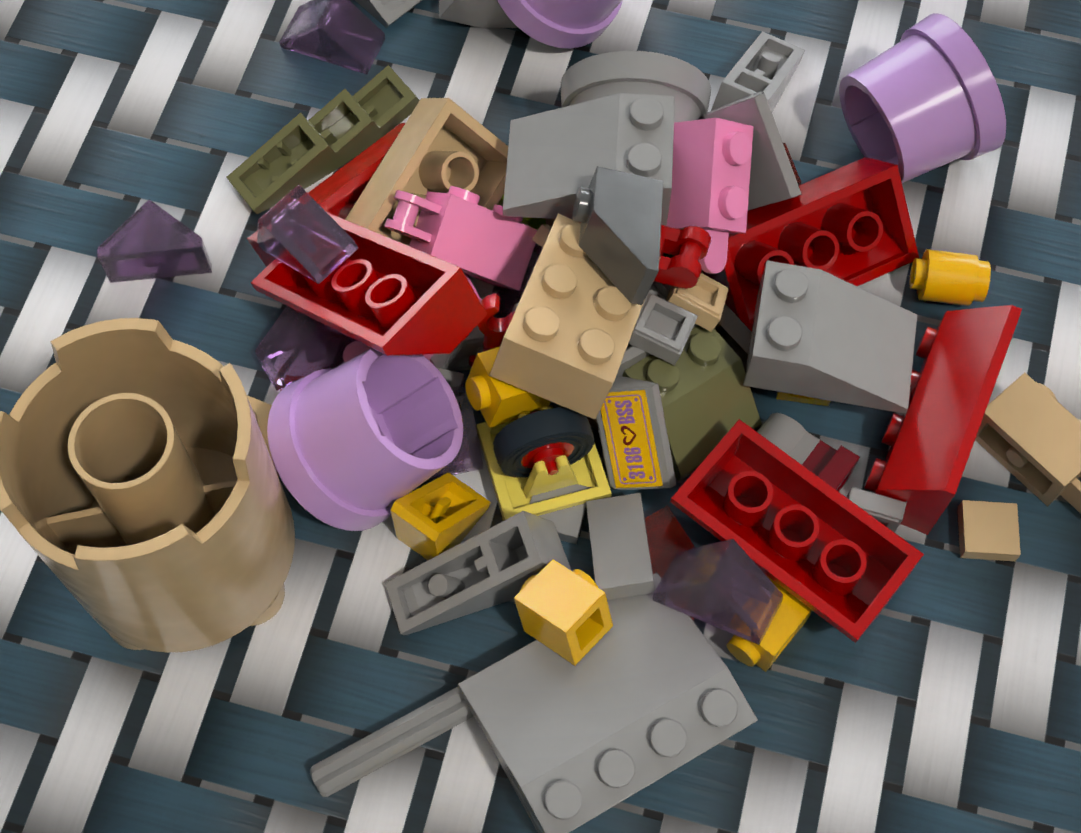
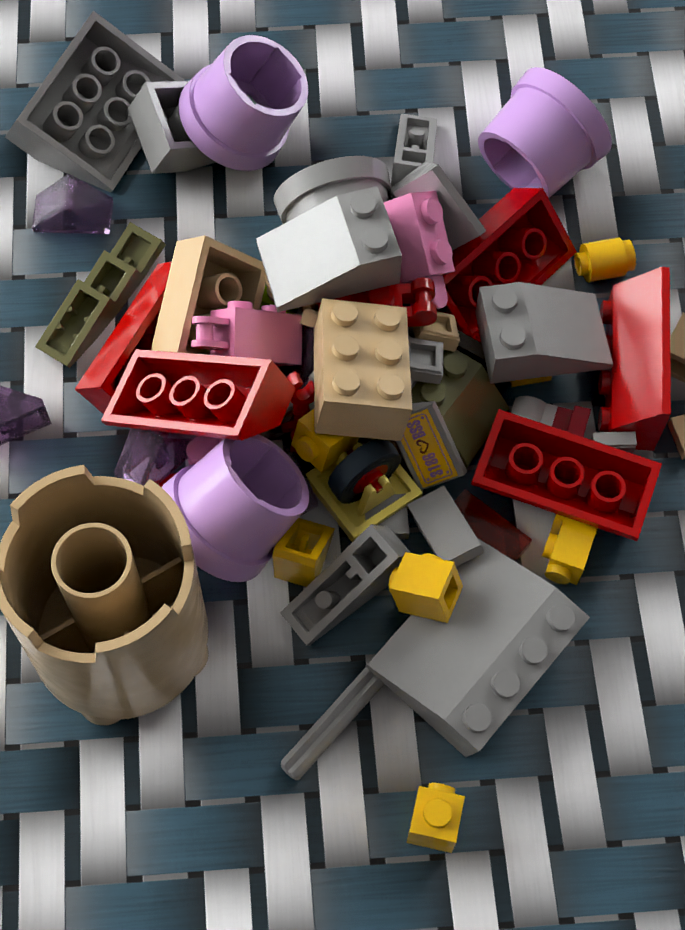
camera: 20 degrees left, 0 degrees up
clear purple slope [257,184,358,284] -> none
dark grey slope [572,166,663,305] -> none
slope [653,539,783,645] -> none

